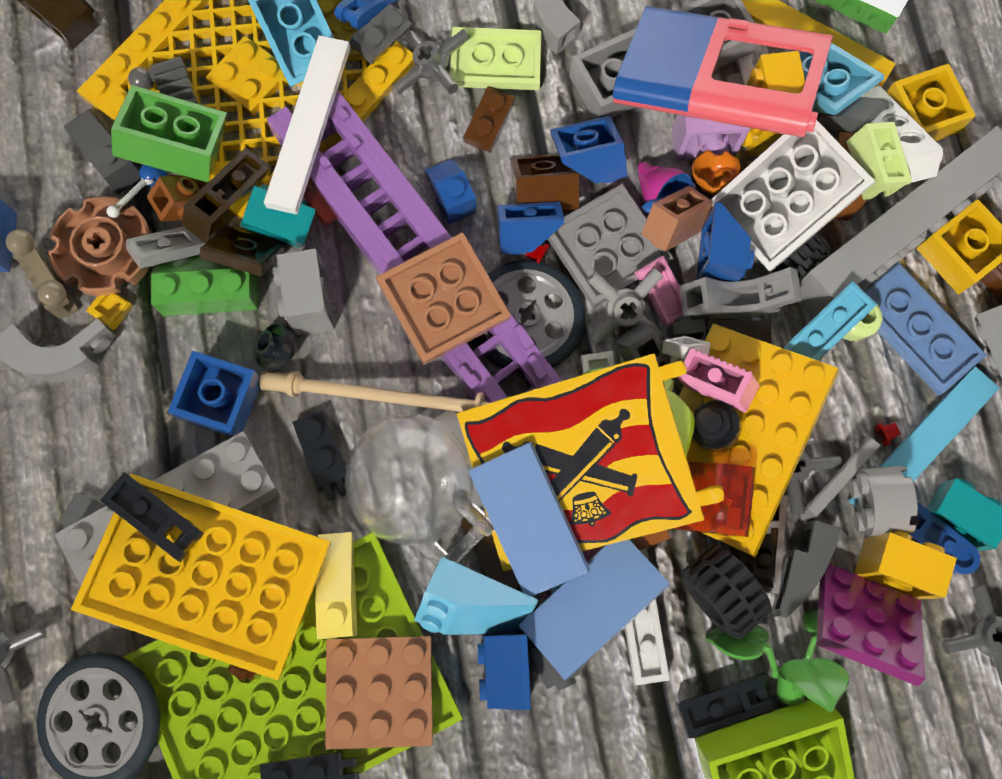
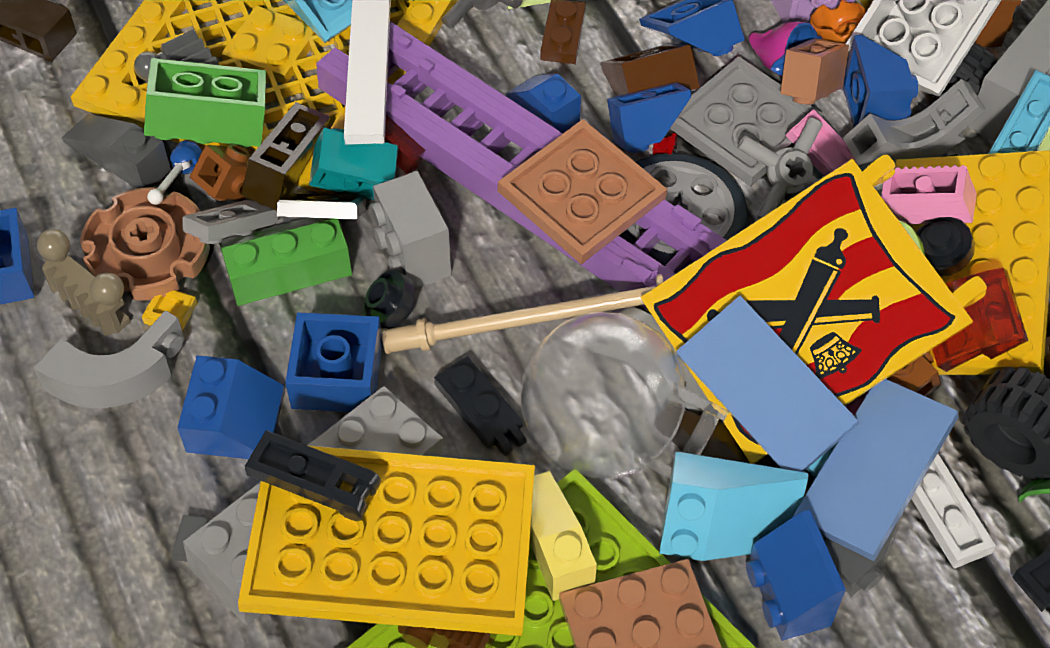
camera: 10 degrees left, 20 degrees down
none -> blue slope [177,355,285,459]

